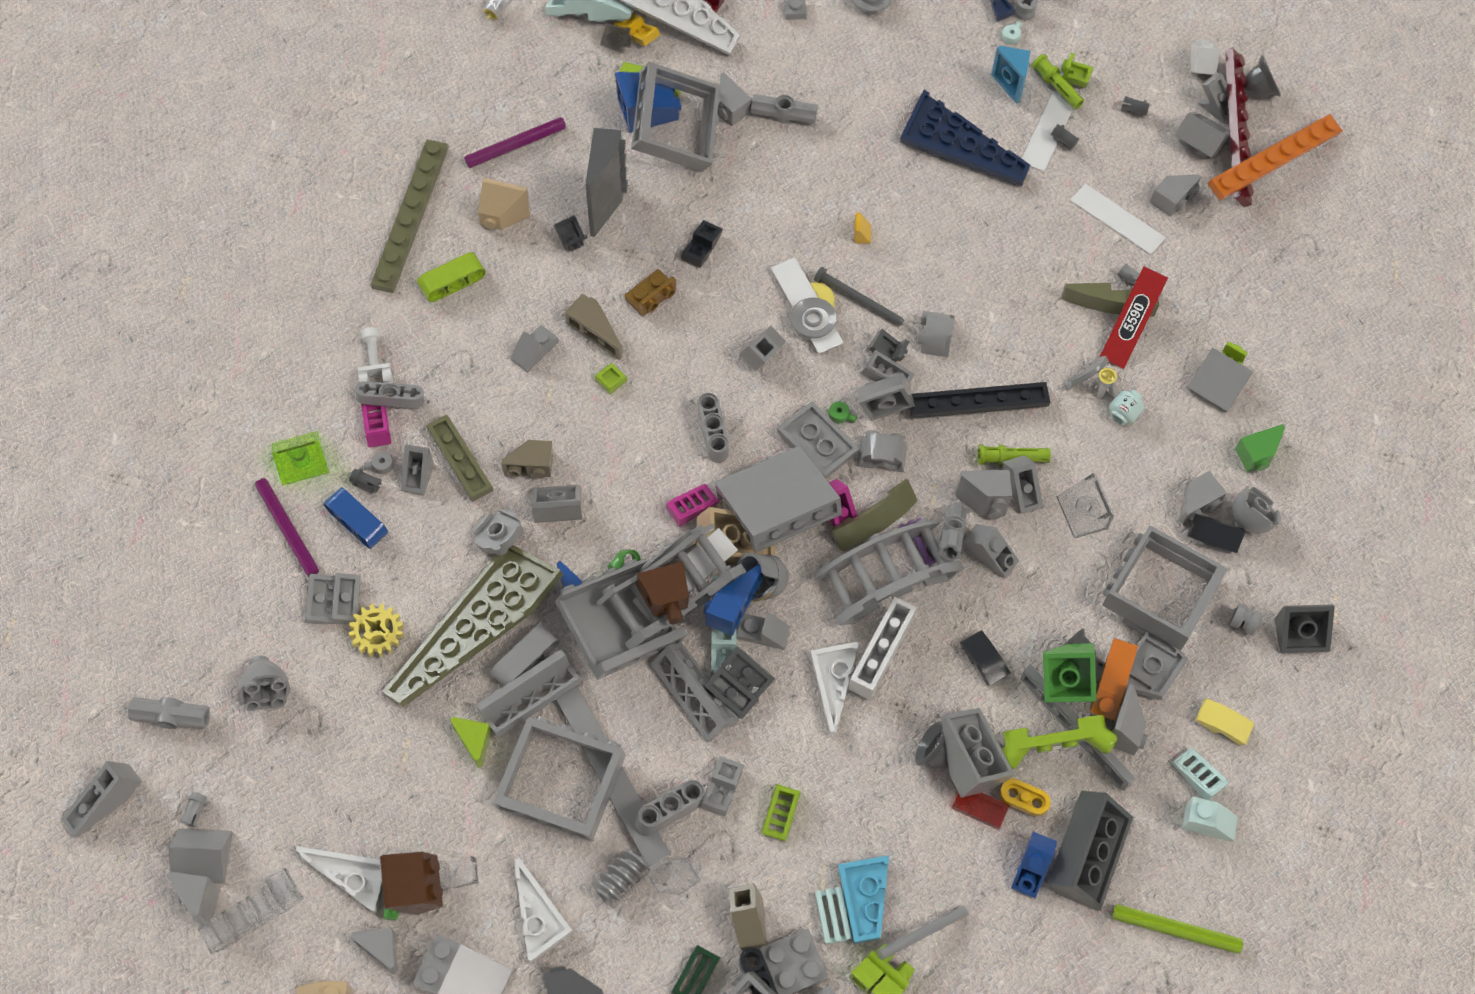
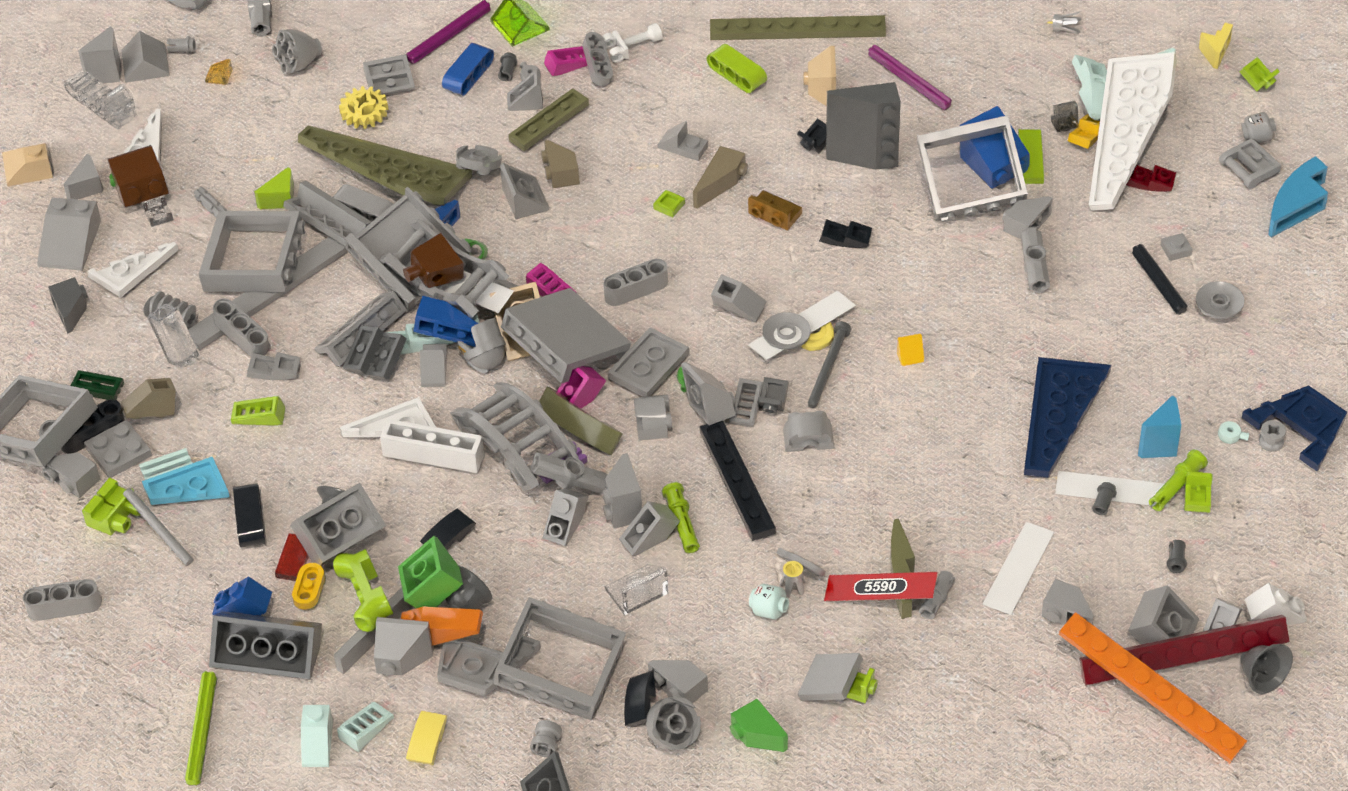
camera: 80 degrees right, 15 degrees down
none -> light grey axle [194,187,227,218]
none -> clear yellow slope [205,59,233,85]
none -> black beam [233,483,265,548]
none -> black axle [1132,244,1188,315]

